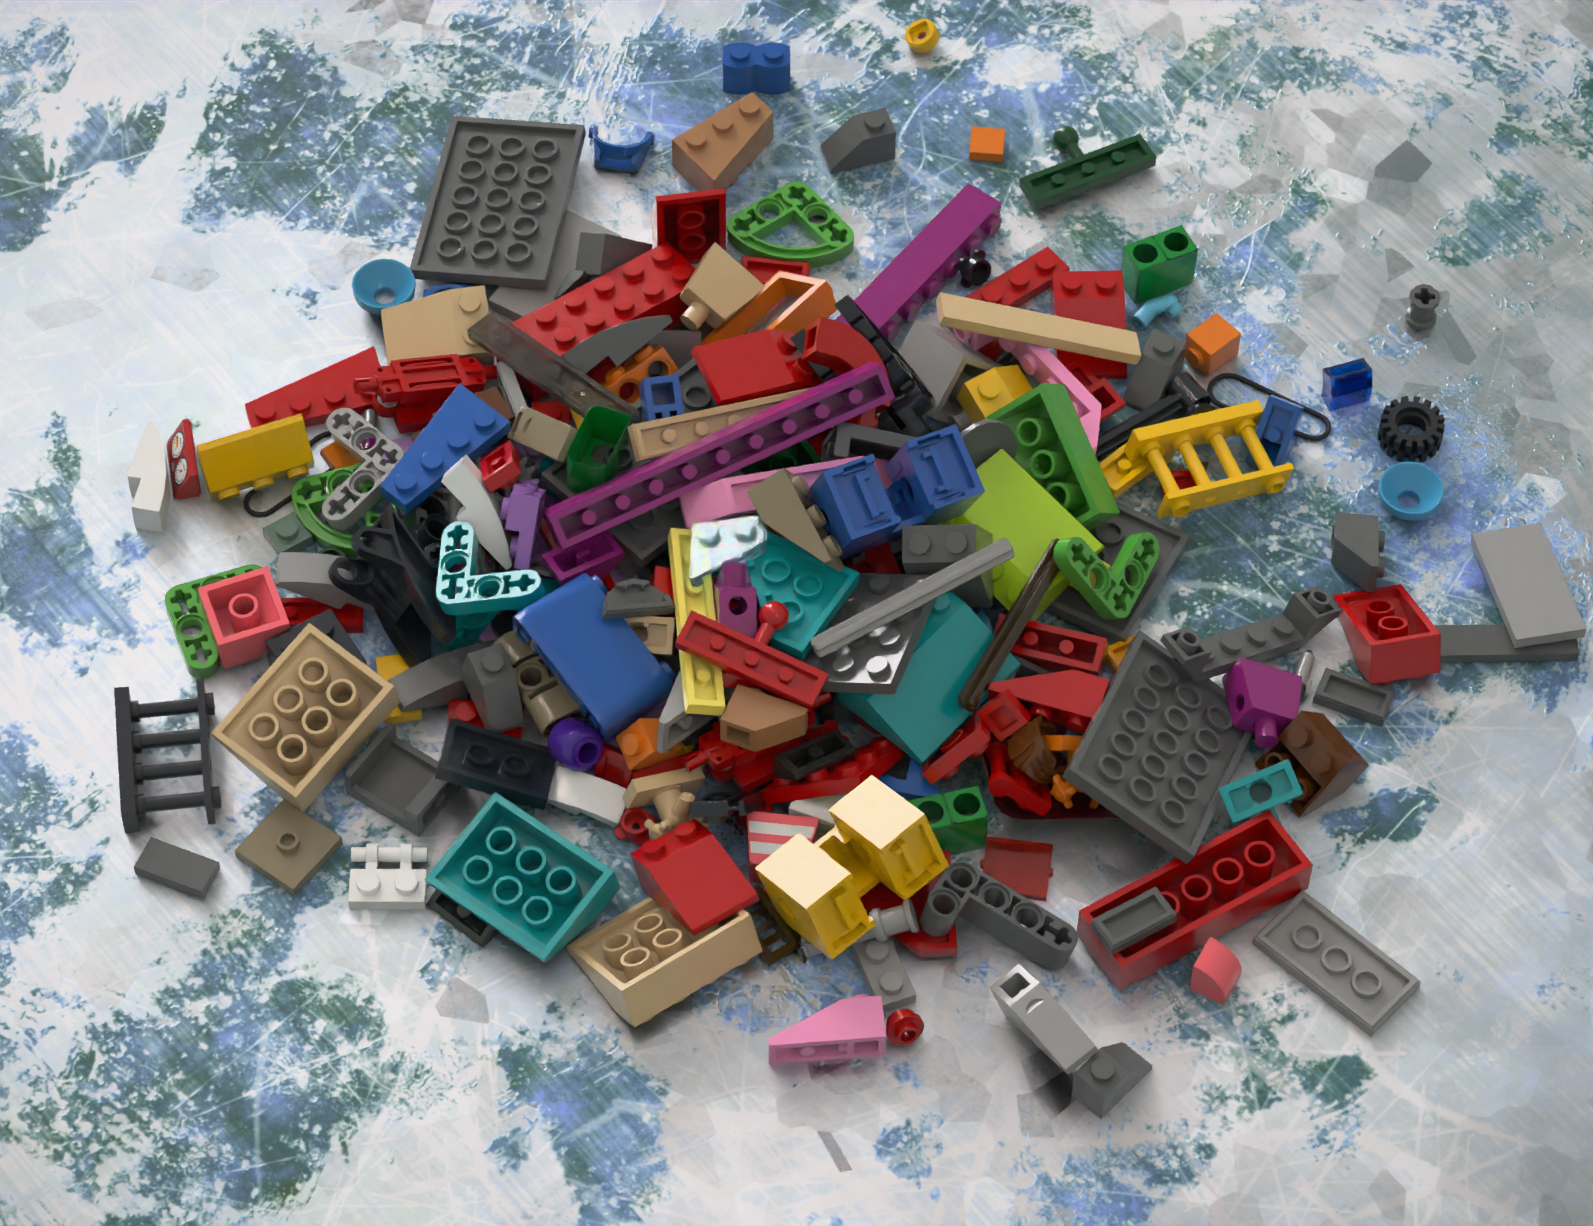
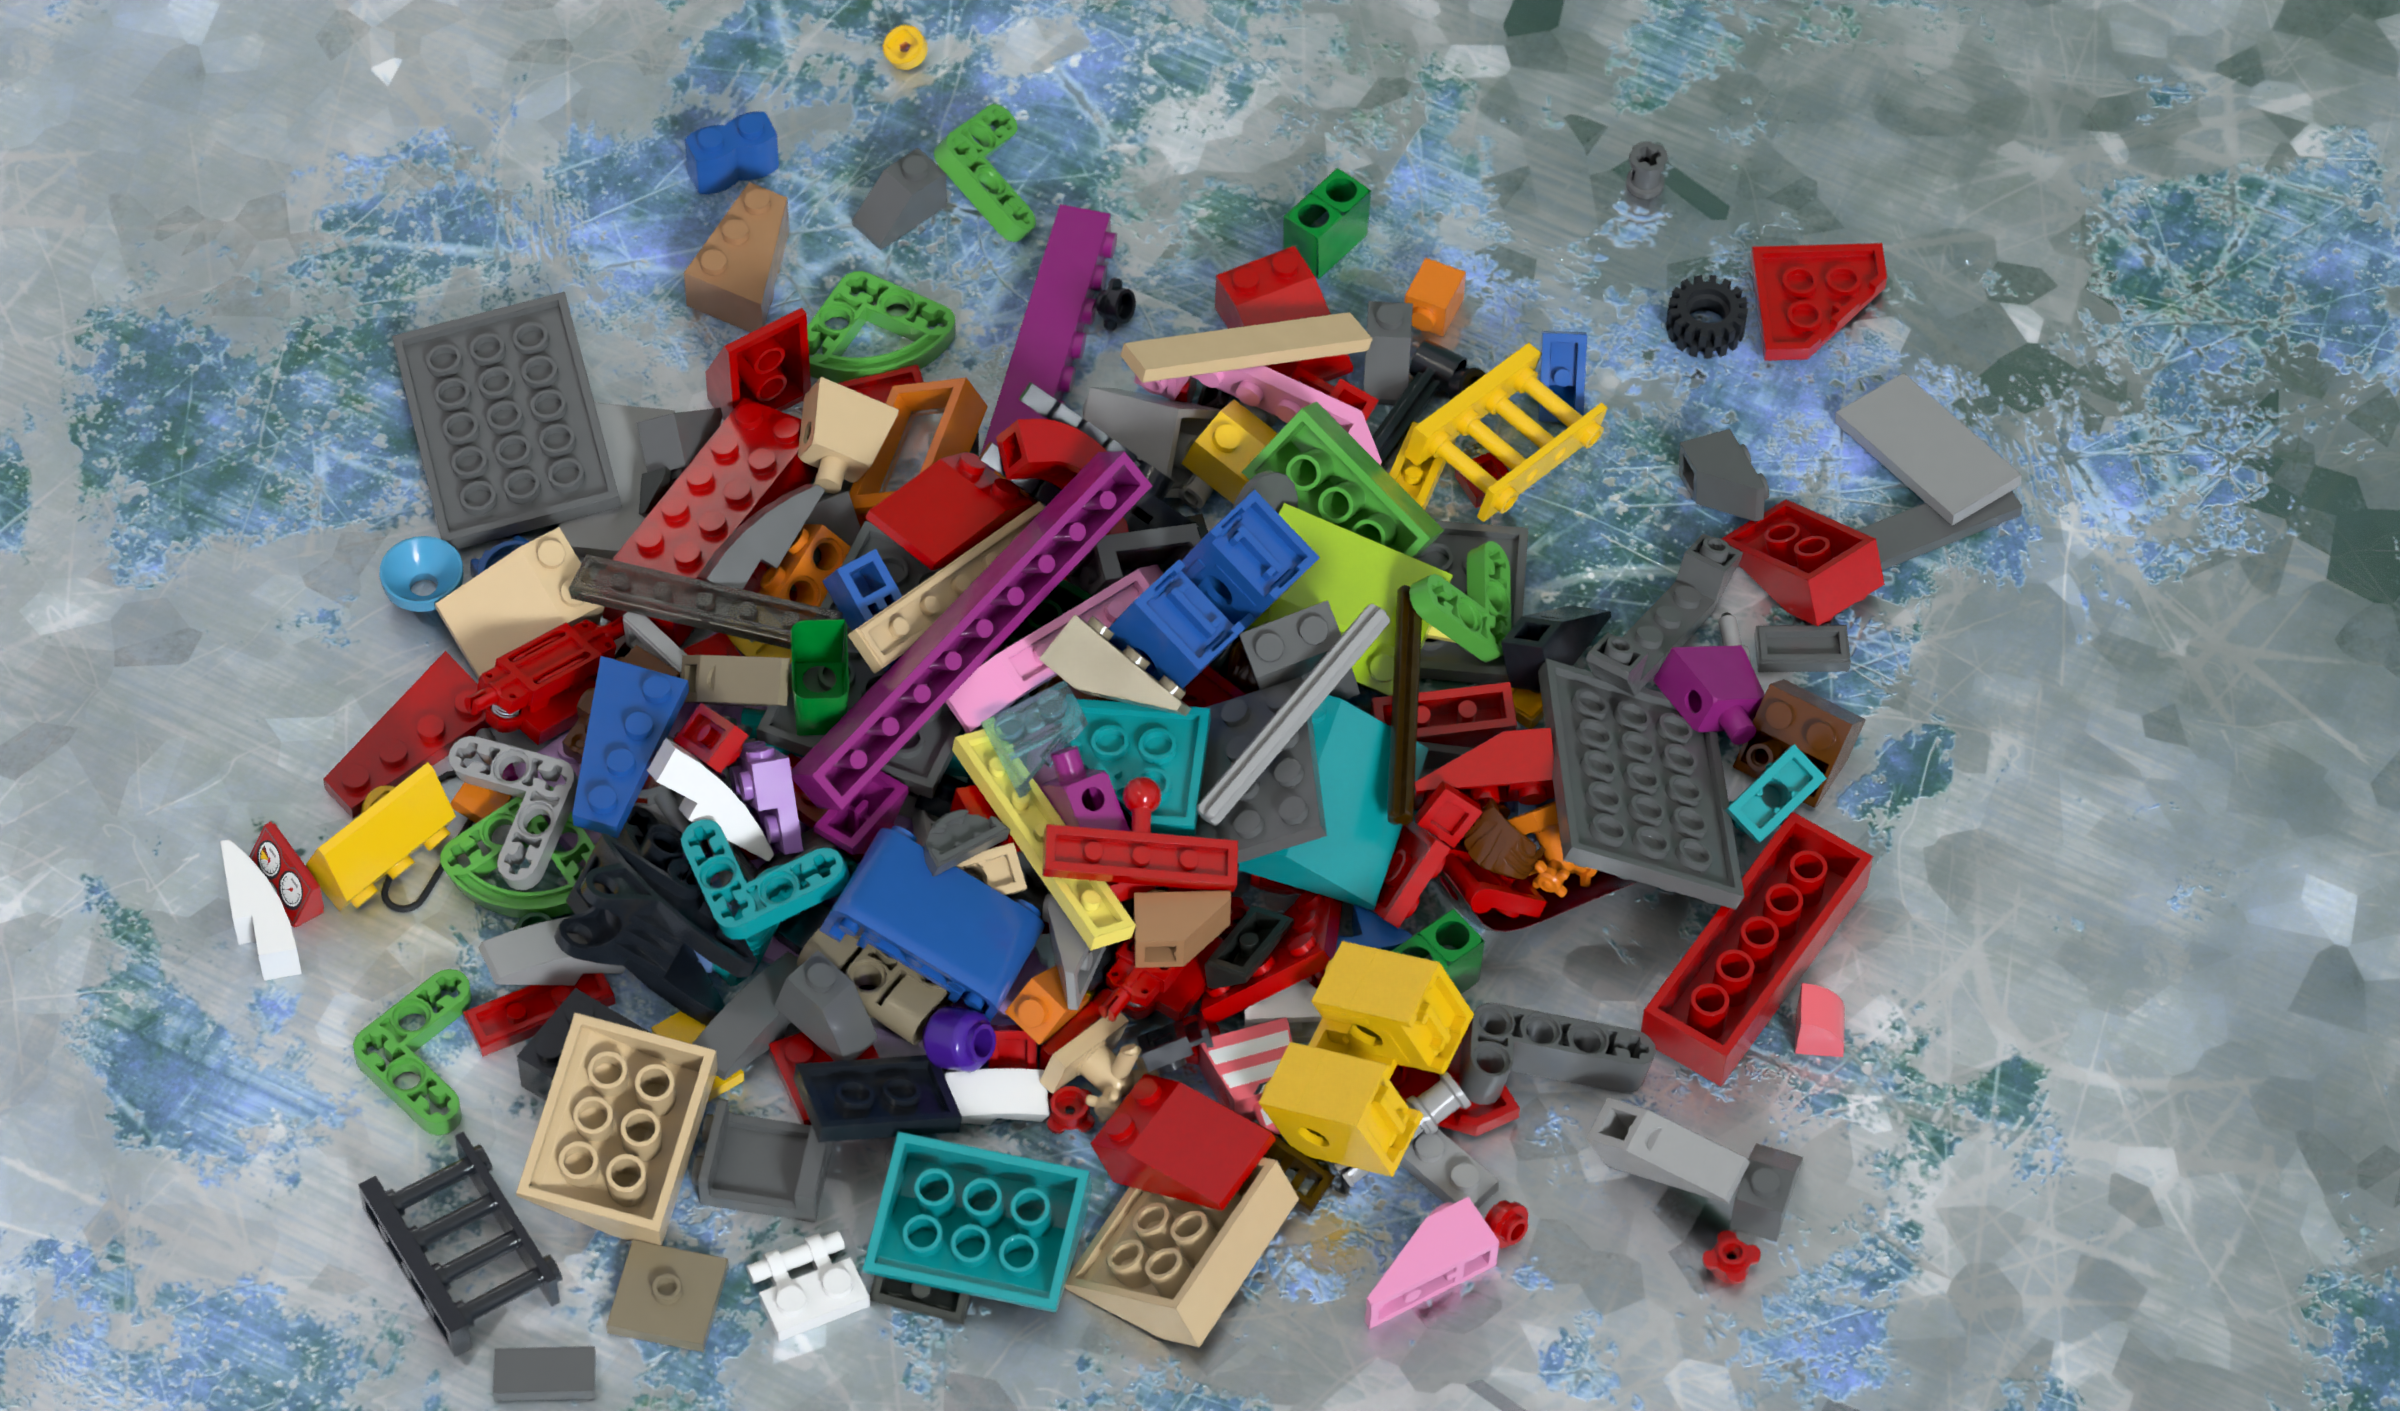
camera: 25 degrees left, 0 degrees up
coral slope [198,566,290,669] -> none
sand green plate [263,512,313,555] -> none
blue helmet [588,125,655,172] -> none
red plate [947,246,1070,338] -> none
orange tile [969,126,1005,162] -> none
clear red piece [980,836,1053,901] -> none
dark green plate [1019,126,1156,211] -> none
dark grey tile [1090,886,1177,956] -> none
medium azure arm [1131,294,1183,330] -> none
black piece [1207,373,1332,441] -> none
light grey tile [1252,890,1421,1037] -> none
clear blue piece [1321,358,1372,411] -> none
dark azure piece [1378,461,1444,521] -> none
none -> bright green beam [934,104,1036,242]
none -> black slope [1501,605,1611,693]
none -> red plate [1702,1230,1761,1284]
none -> red plate [1750,243,1887,361]

